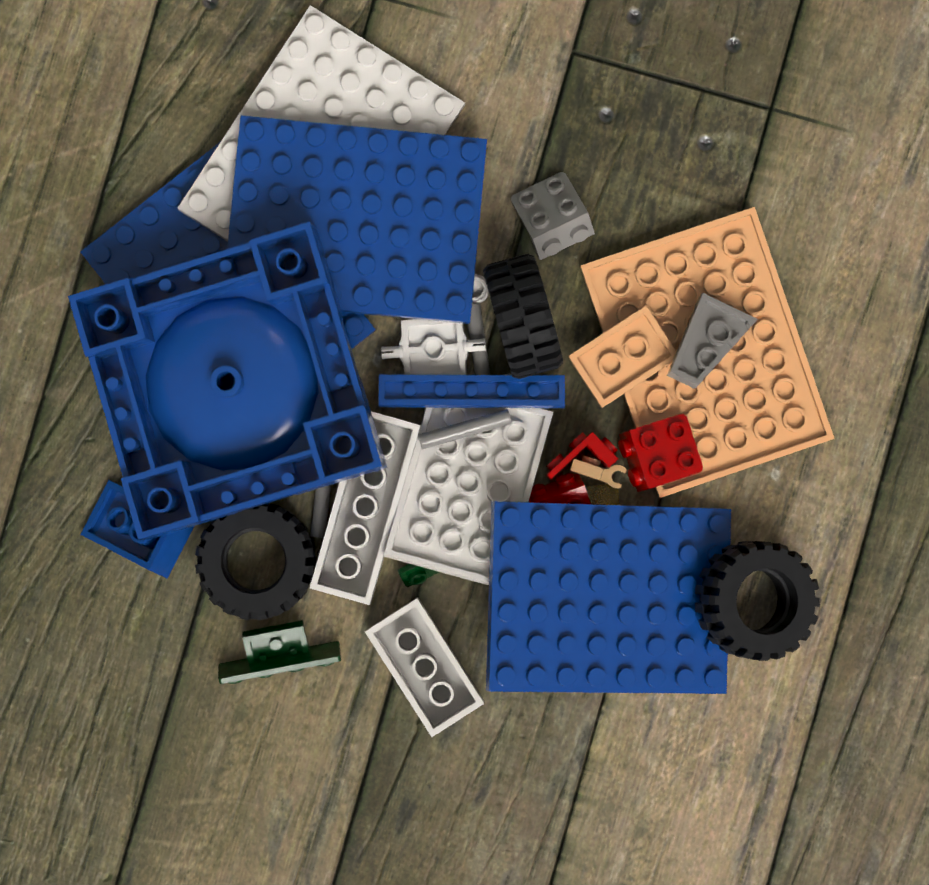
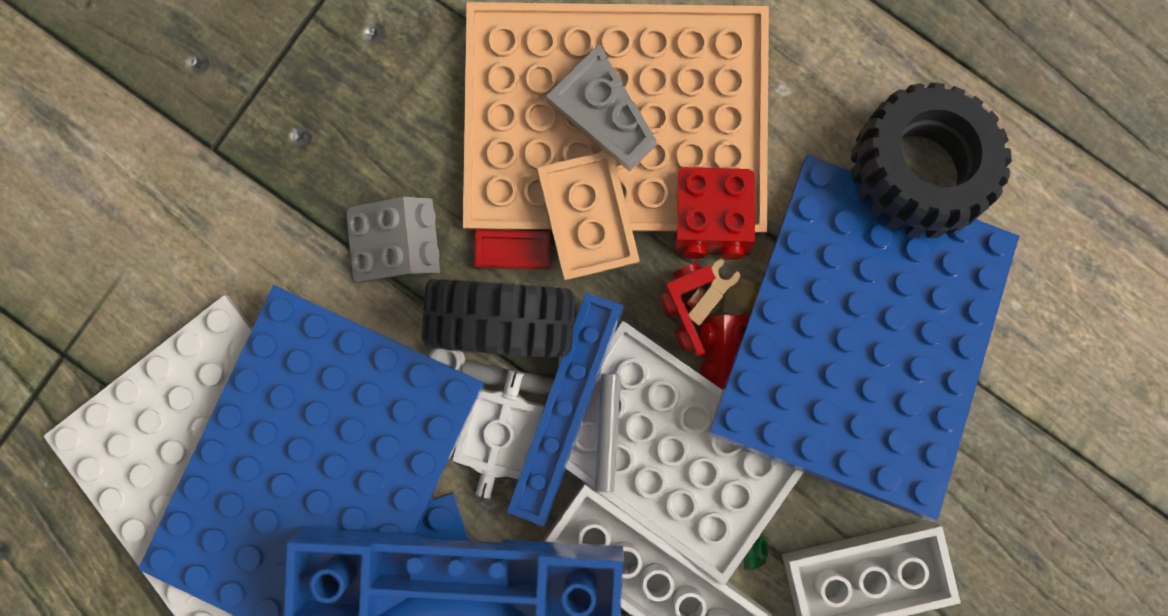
camera: 65 degrees left, 0 degrees up
none -> red tile [474,229,551,270]

